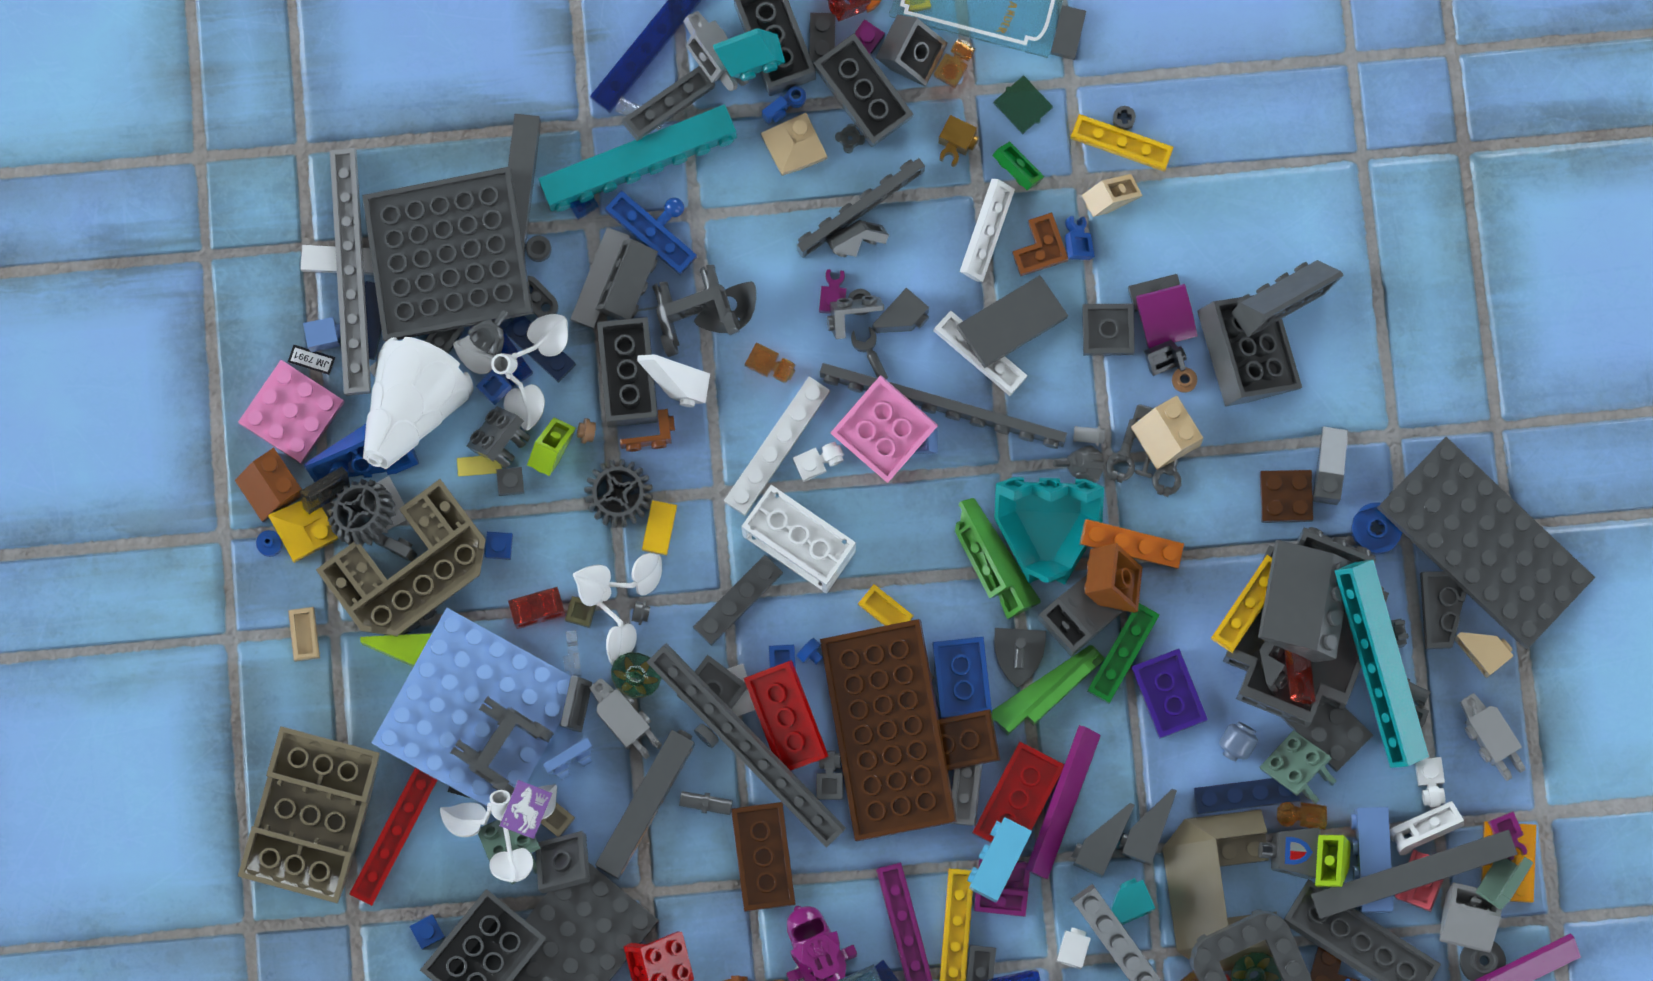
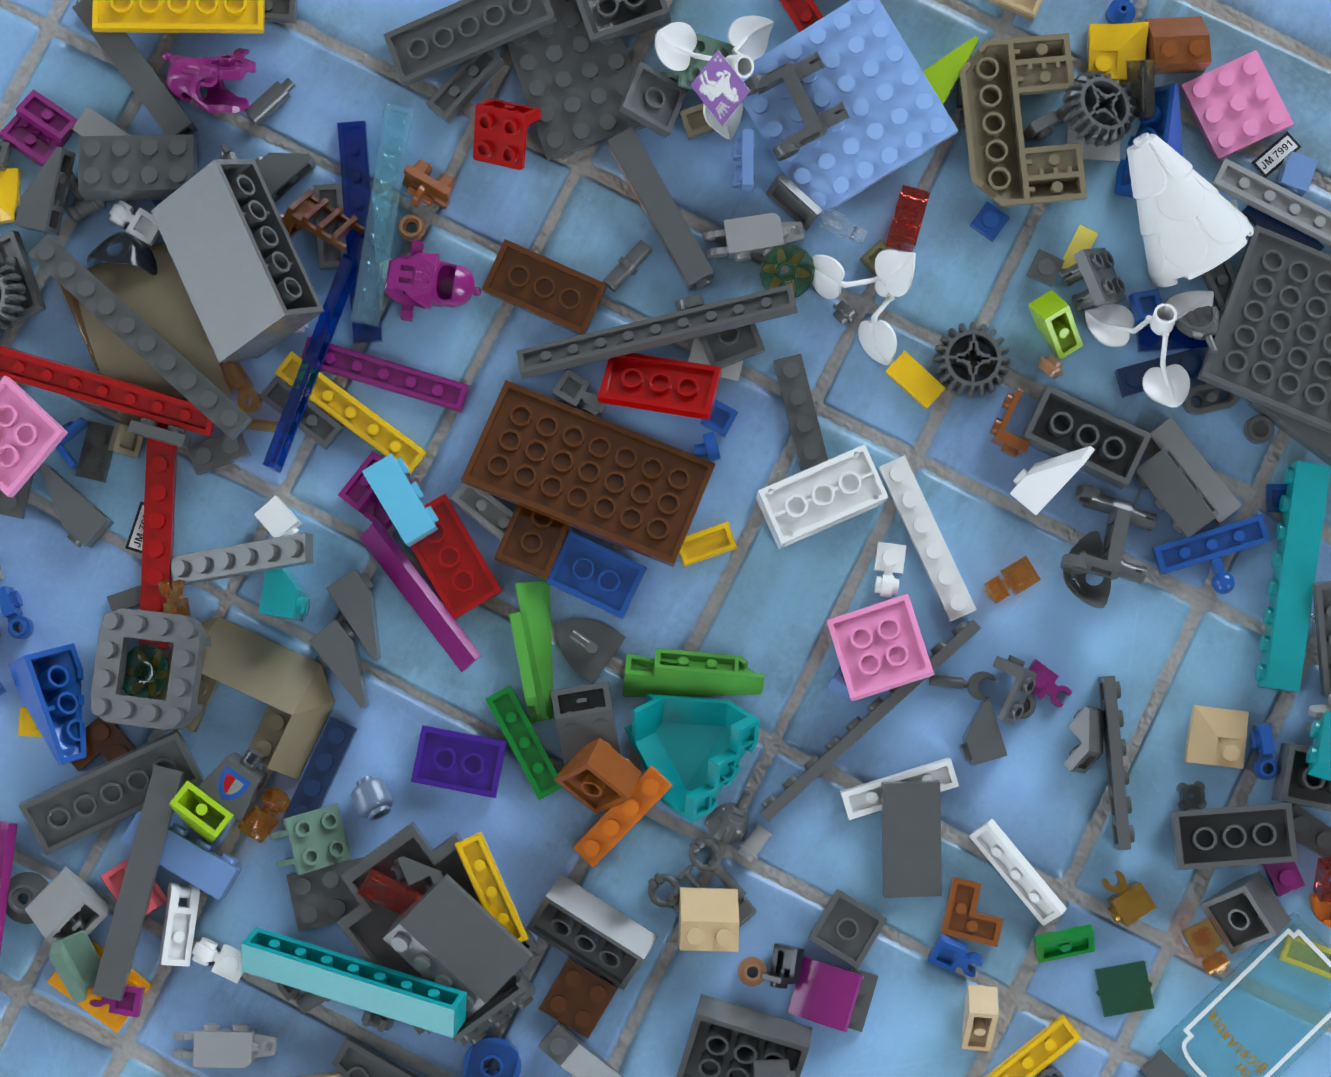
camera: 125 degrees right, 5 degrees up
none -> dark grey slope [527,874,658,991]

